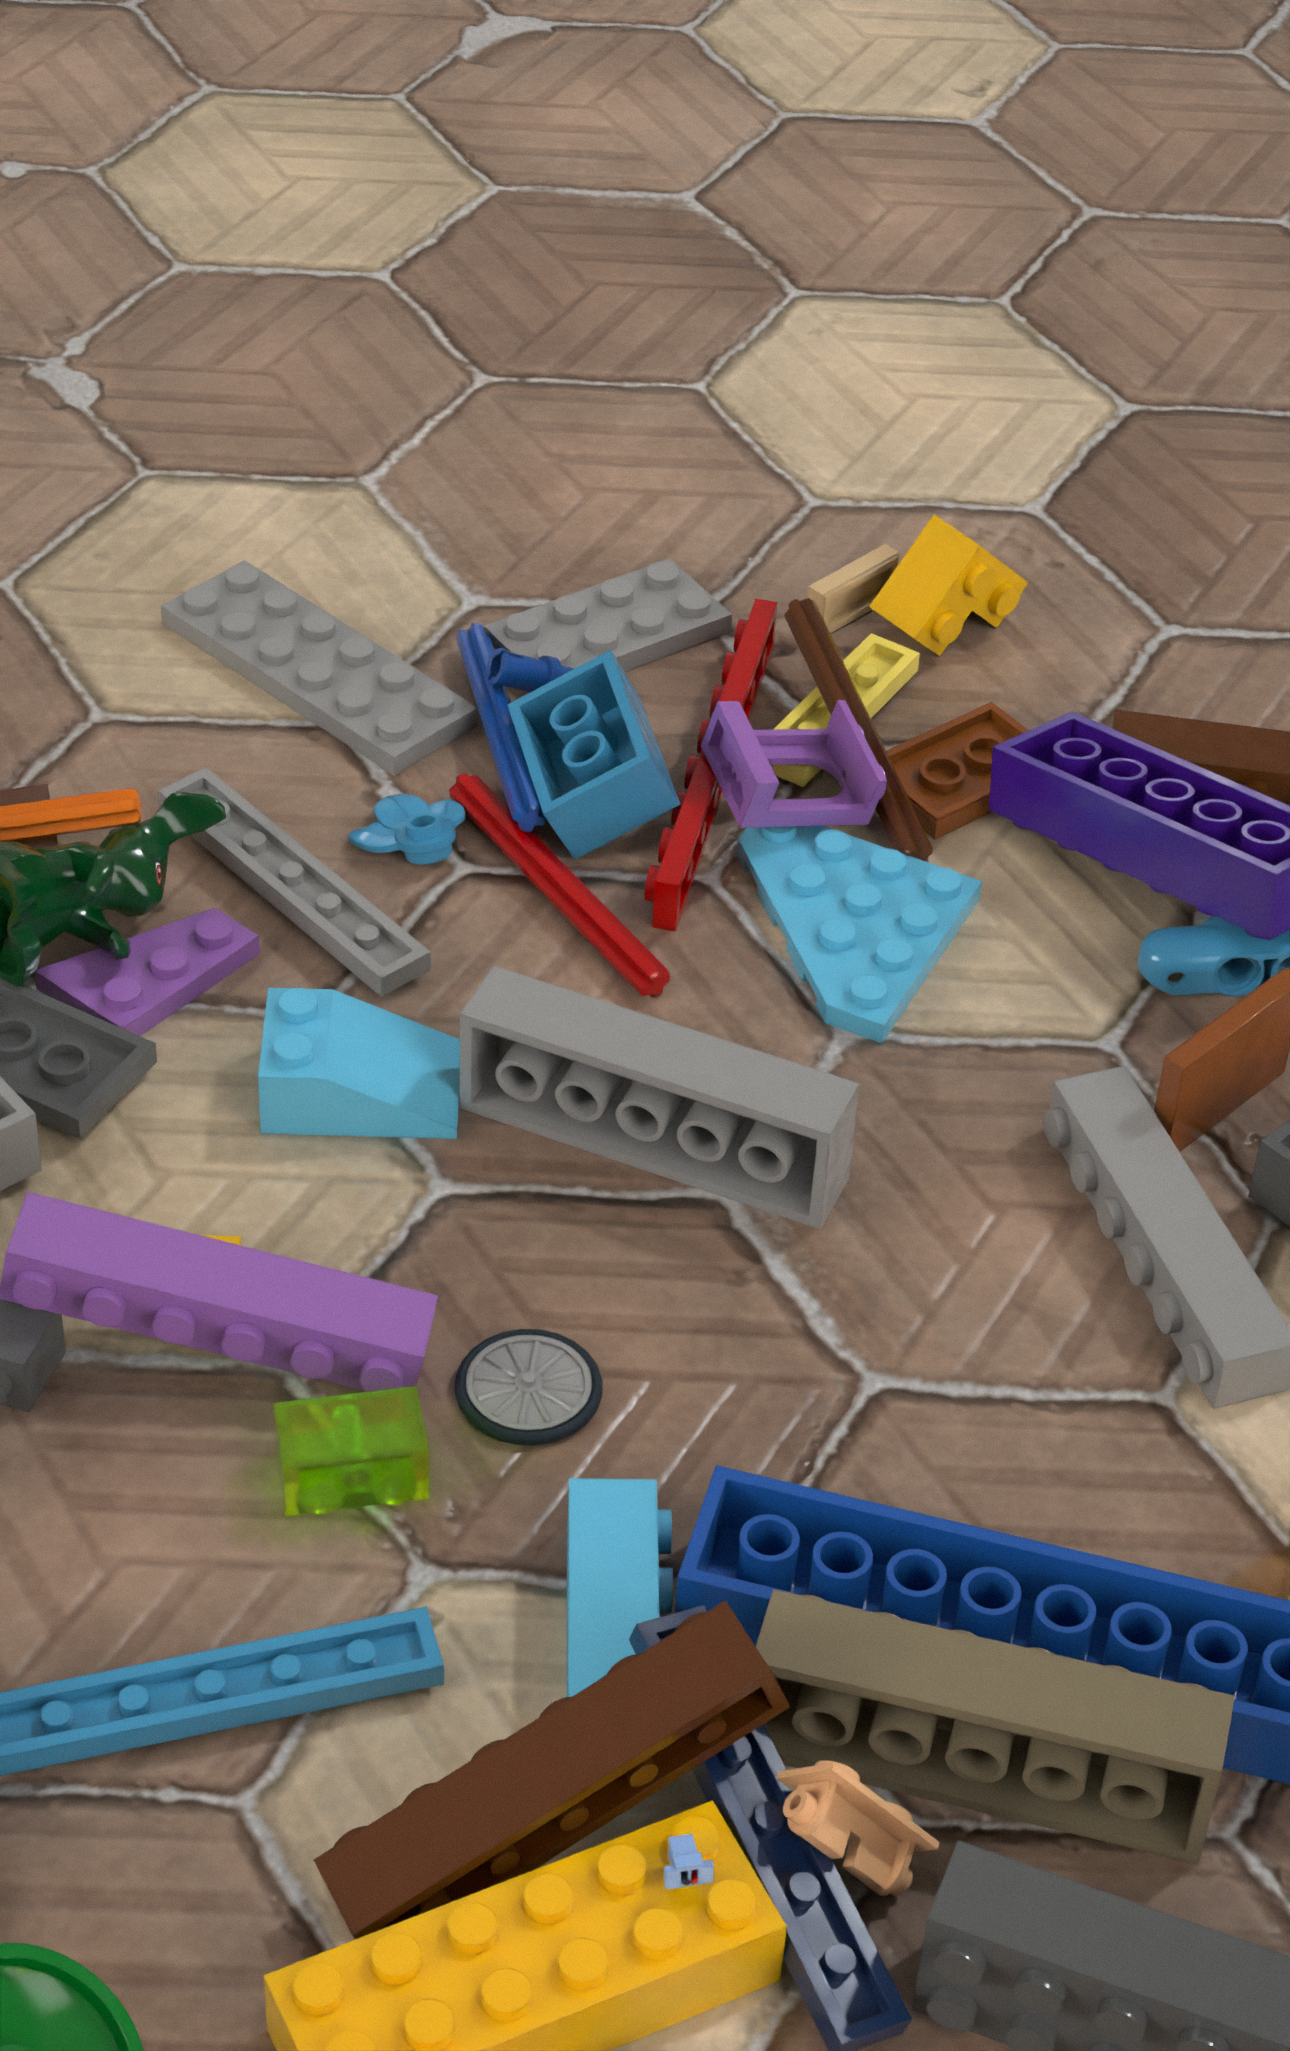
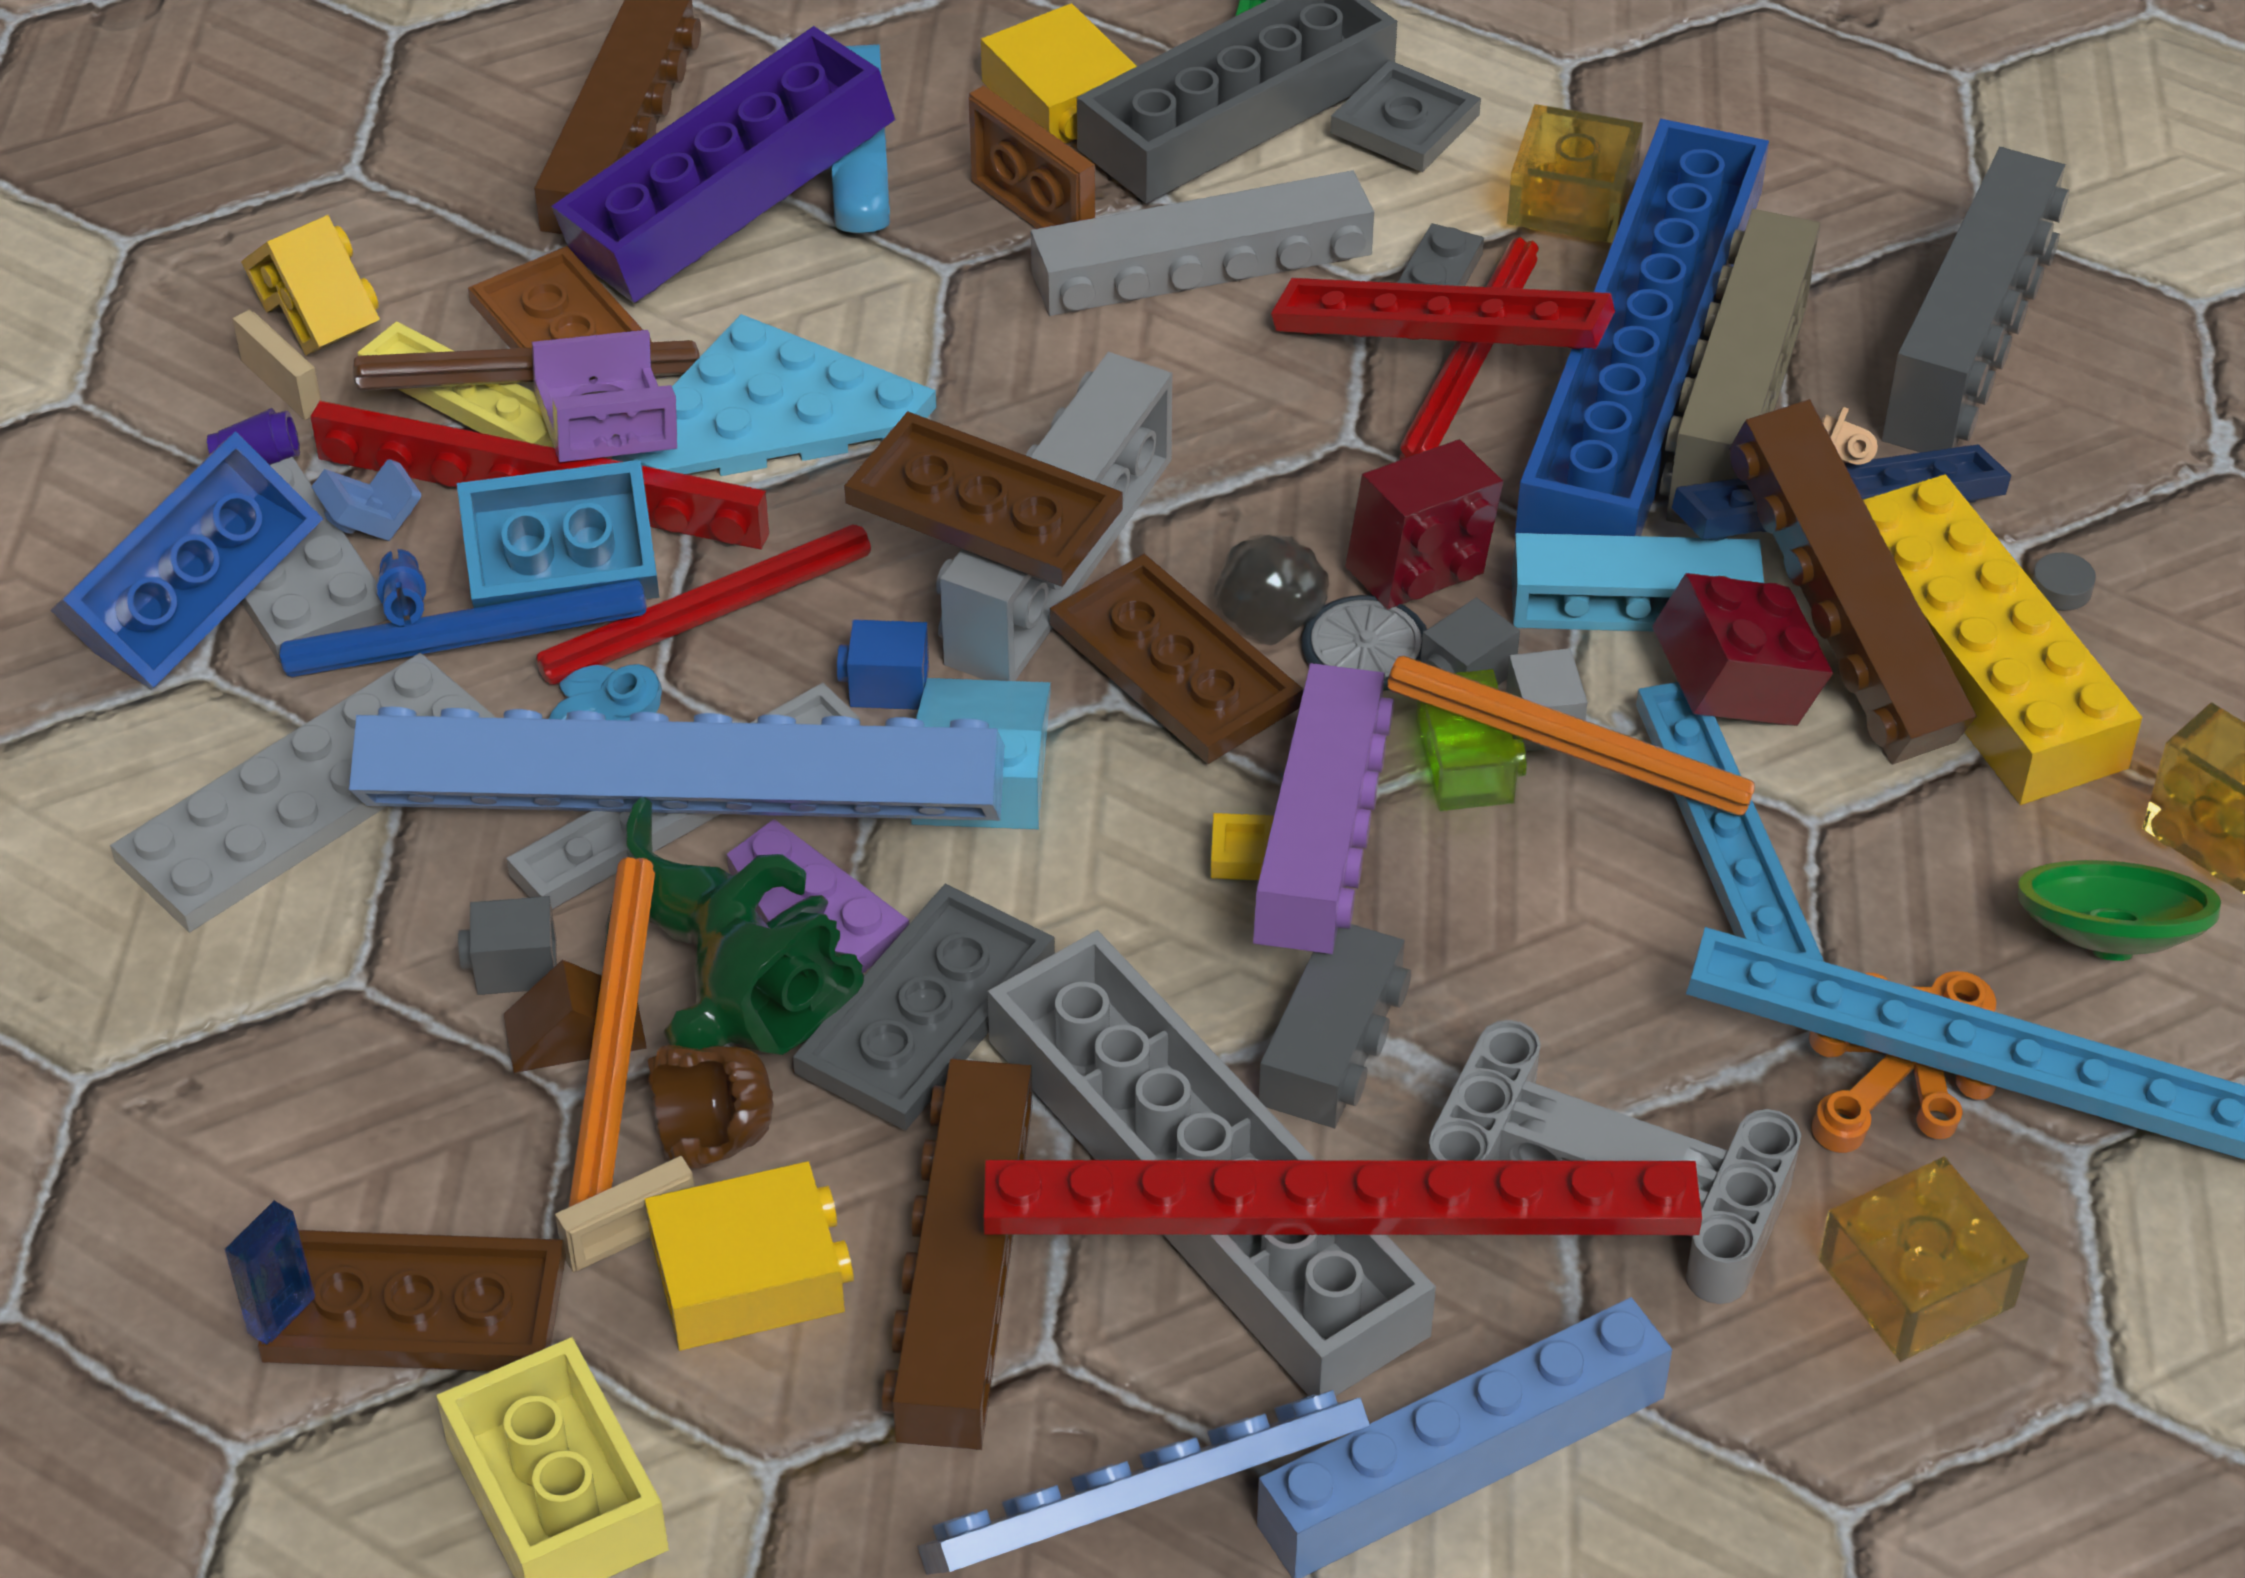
camera: 85 degrees left, 5 degrees up
light blue piece [663,1834,714,1890] -> none
none -> blue slope [50,431,323,689]
none -> dark purple cone [207,408,300,465]
none -> medium blue bracket [311,459,421,541]
none -> medium blue brick [349,707,1005,821]
none -> dark grey brick [458,896,557,995]
none -> blue brick [837,620,929,710]
none -> reddish brown plate [844,411,1123,587]
none -> reddish brown plate [1050,553,1304,764]
none -> clear smoke hair [1213,534,1329,645]
none -> red plate [1271,278,1615,349]
none -> dark red brick [1345,439,1503,610]
none -> orange axle [1387,656,1755,816]
none -> dark grey plate [1397,223,1484,286]
none -> red axle [1399,237,1539,460]
none -> dark grey brick [1421,597,1520,688]
none -> light grey brick [1506,648,1588,752]
none -> dark red brick [1652,573,1833,726]

